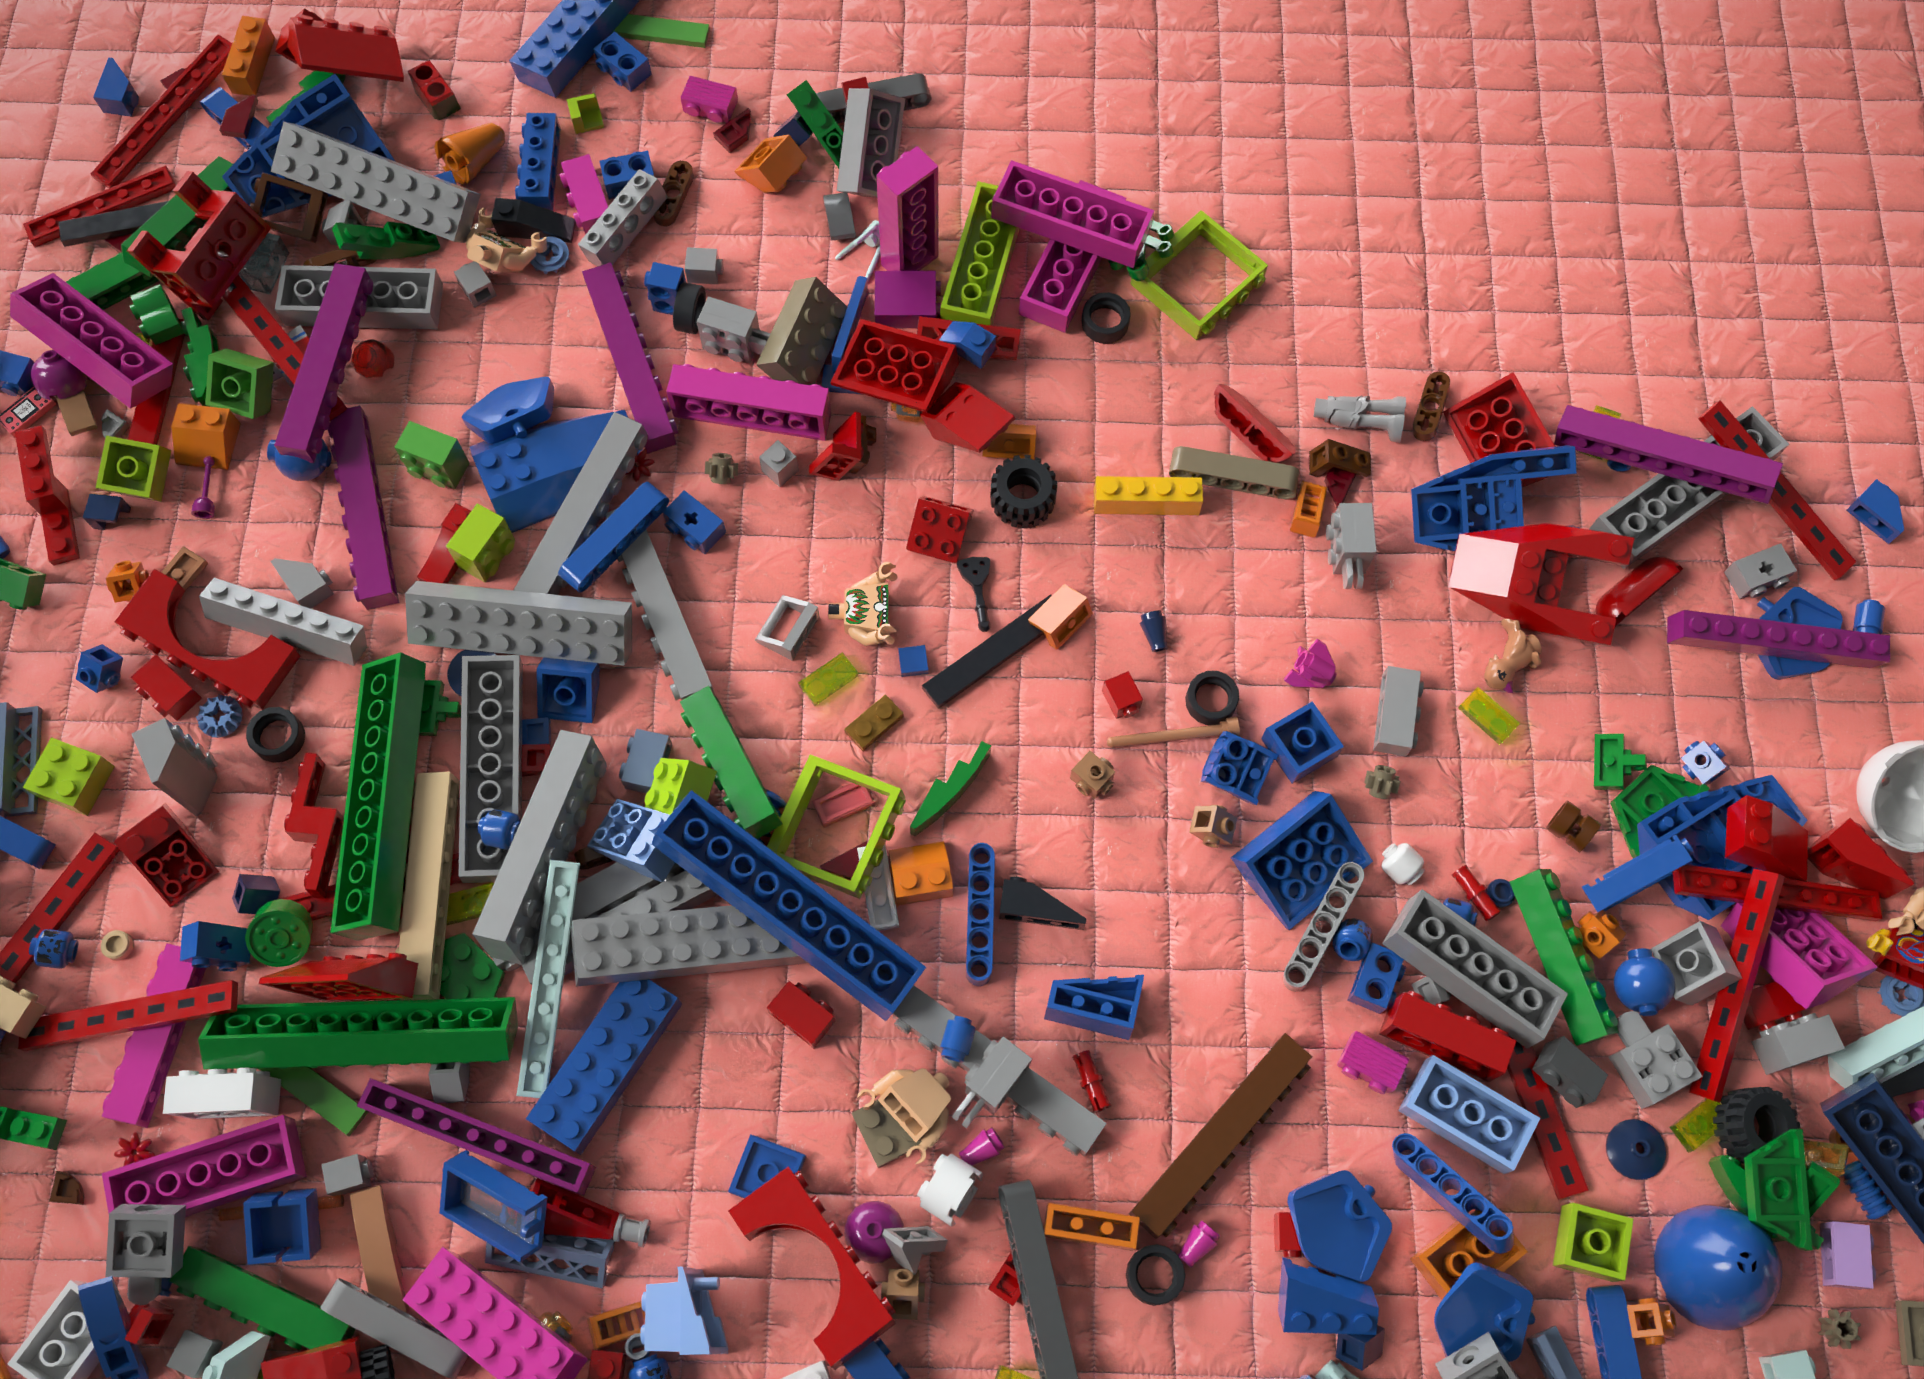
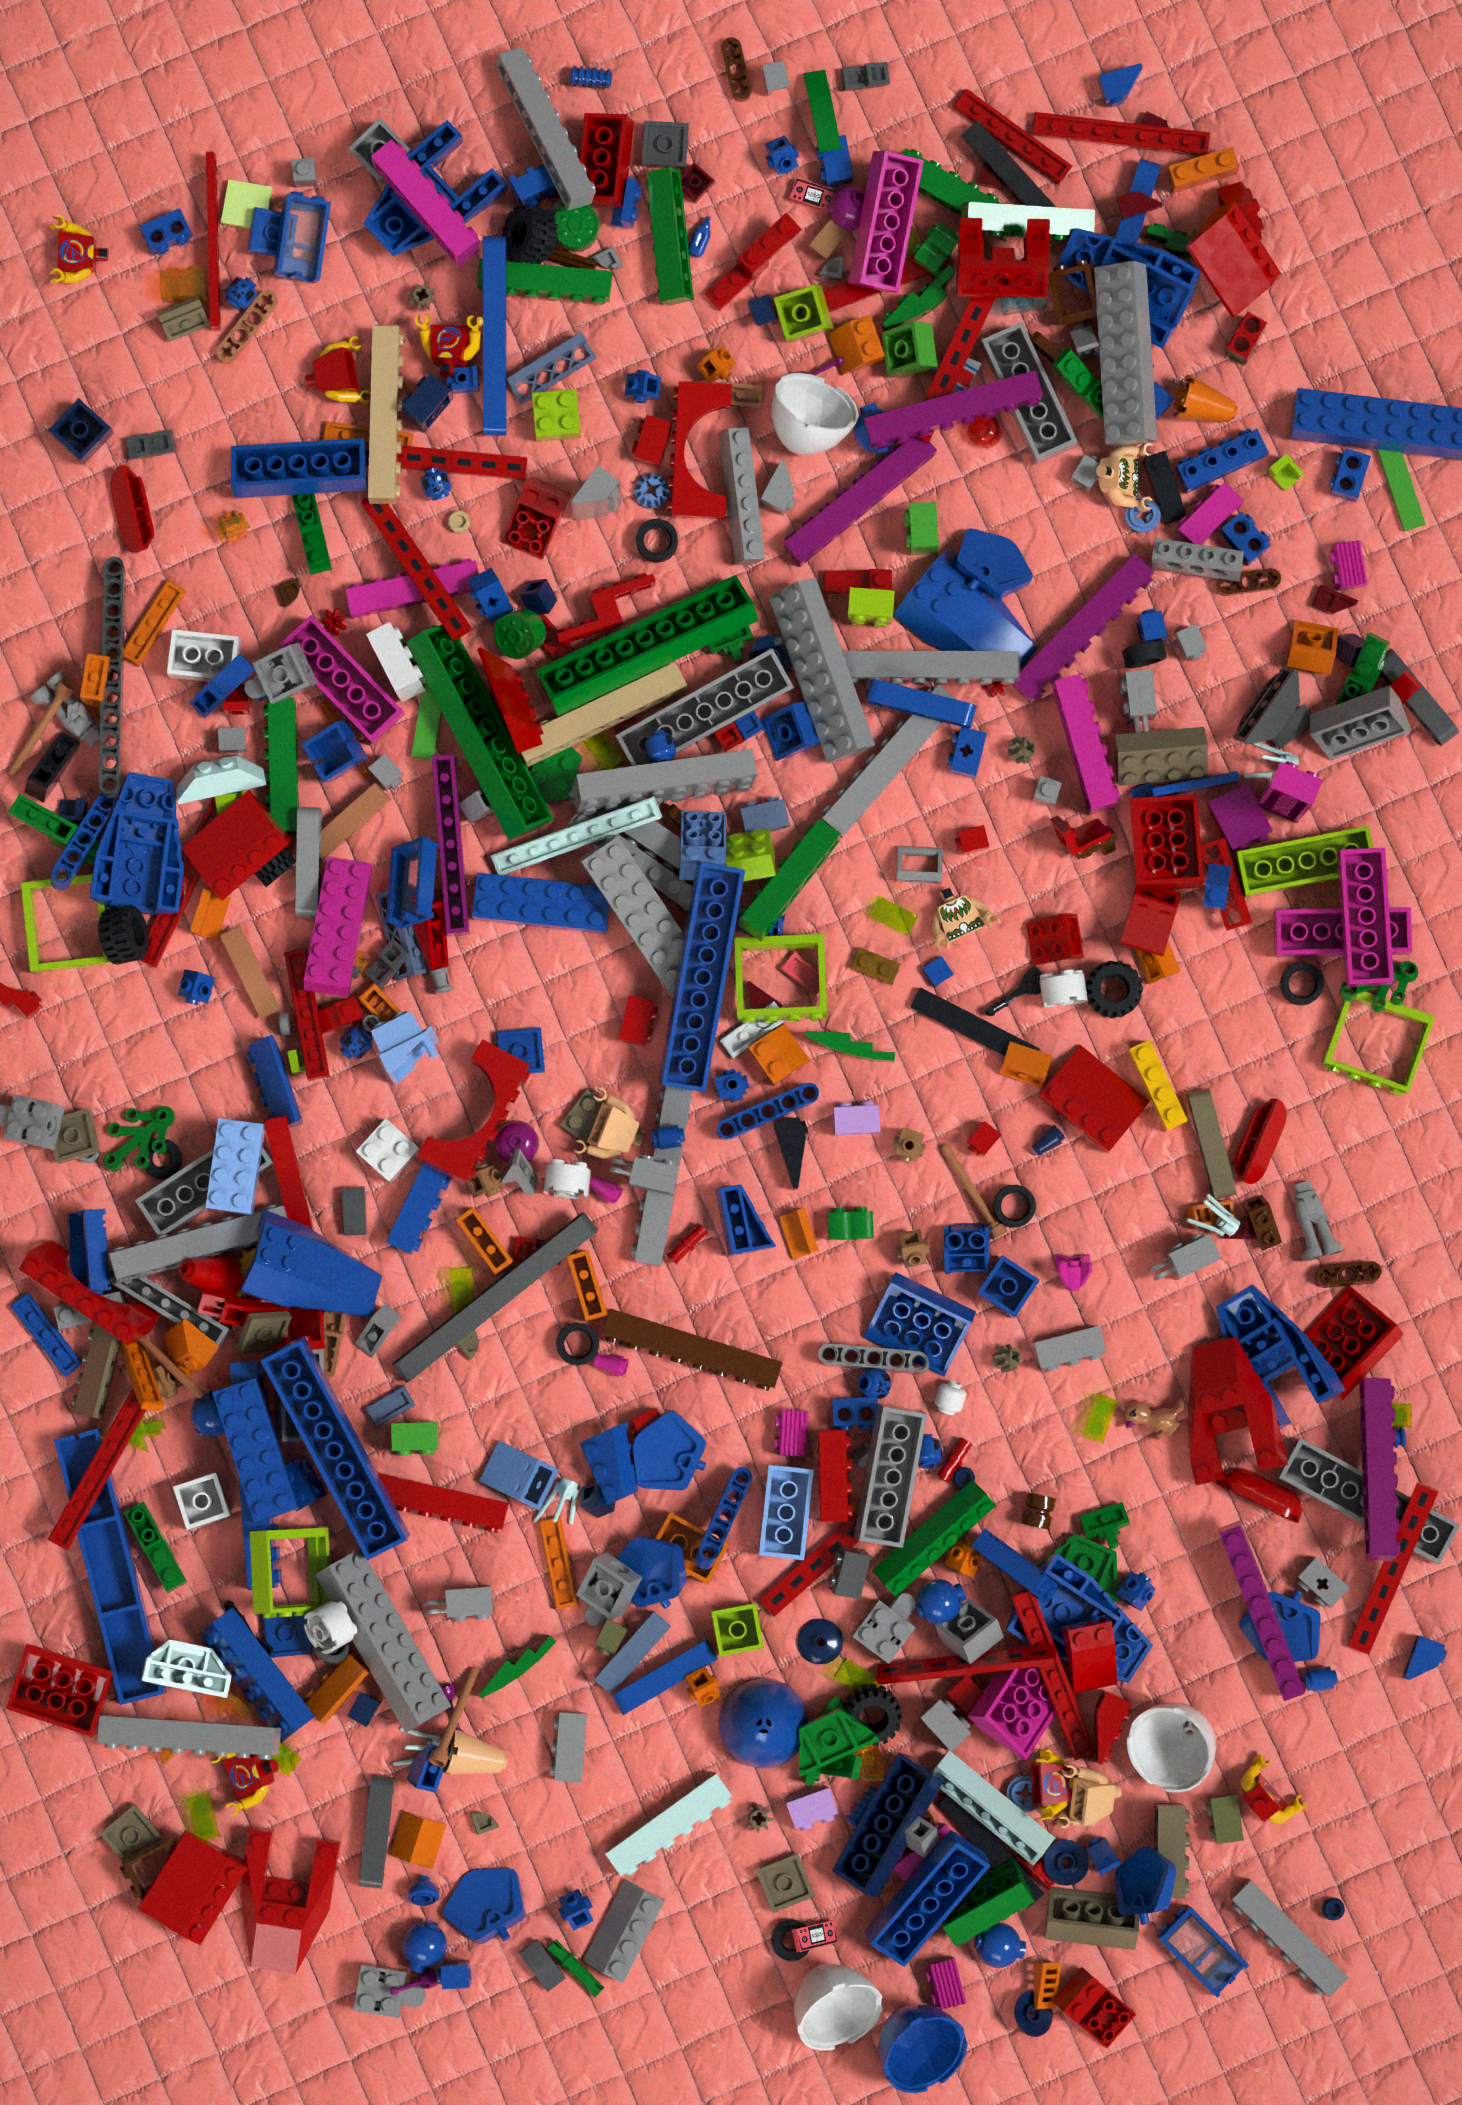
camera: 65 degrees right, 15 degrees up
none -> dark grey slope [364,938,409,989]
none -> orange brick [456,1207,514,1275]
none -> blue brick [714,1069,749,1103]
none -> white piece [771,373,859,455]
none -> orange panel [779,1207,819,1259]
none -> green brick [827,1207,874,1241]
none -> lavender brick [833,1101,880,1136]
none -> red brick [954,825,990,855]
none -> red slope [1038,1045,1150,1154]
none -> white brick [1040,970,1088,1008]
none -> light aqua plant [1187,1194,1240,1236]
none -> dark grey wedge [1233,666,1300,745]

